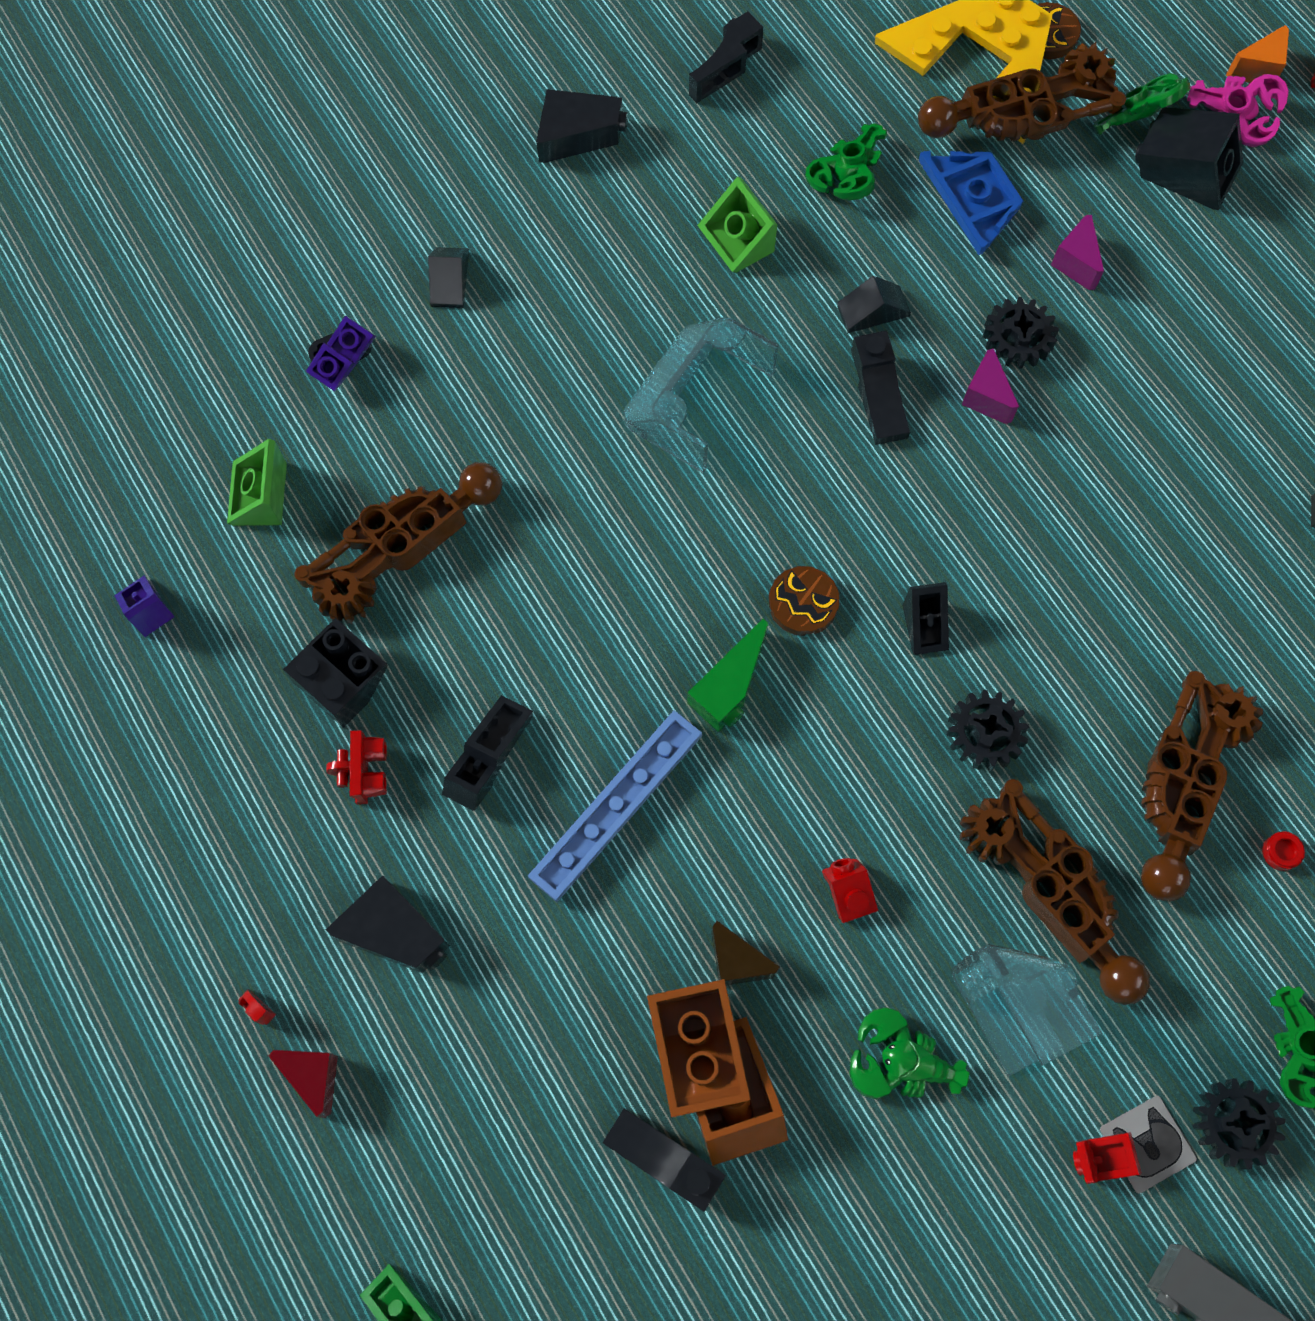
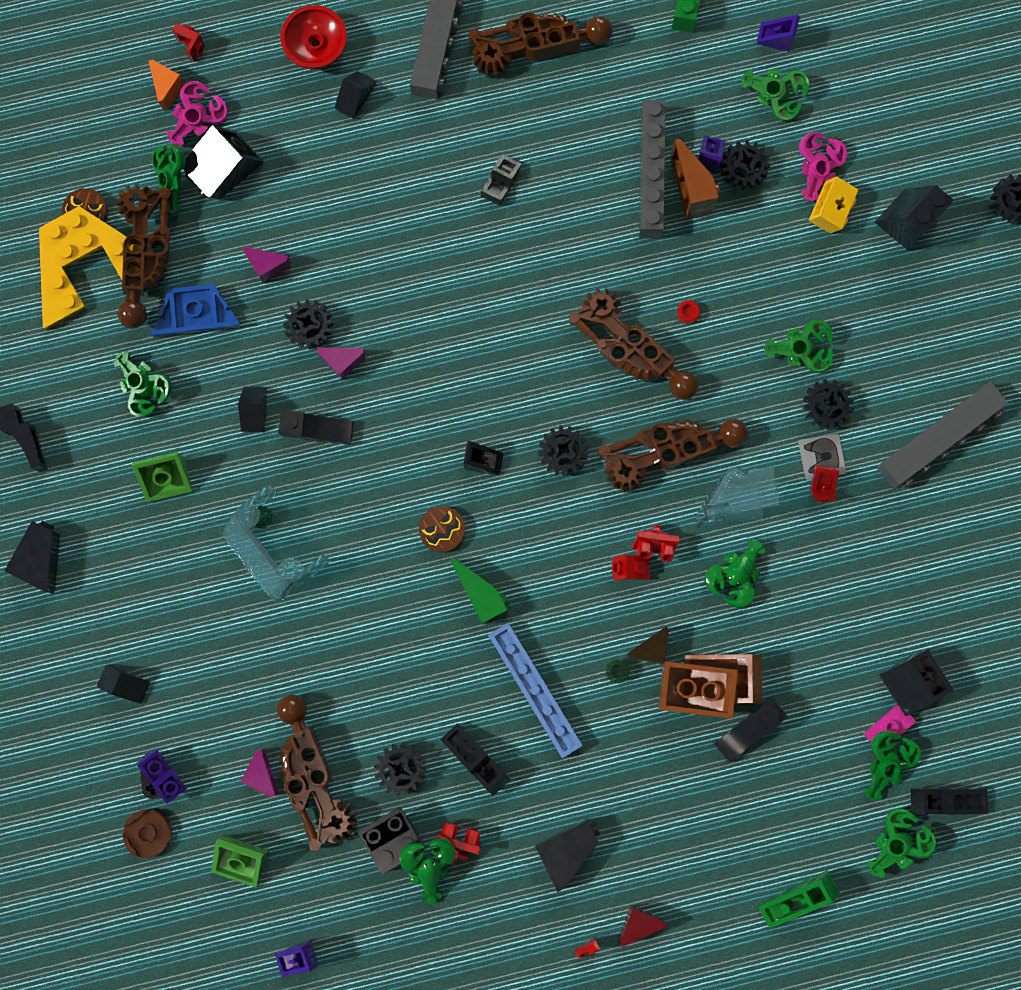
camera: 70 degrees left, 10 degrees up
none -> reddish brown tile [123,809,172,858]
none -> magenta slope [241,749,279,797]
none -> clear green plate [249,506,273,529]
none -> black gear [374,743,427,796]
none -> green animal [399,838,456,905]
none -> clear green plate [606,660,630,684]
none -> red hips [632,524,679,562]

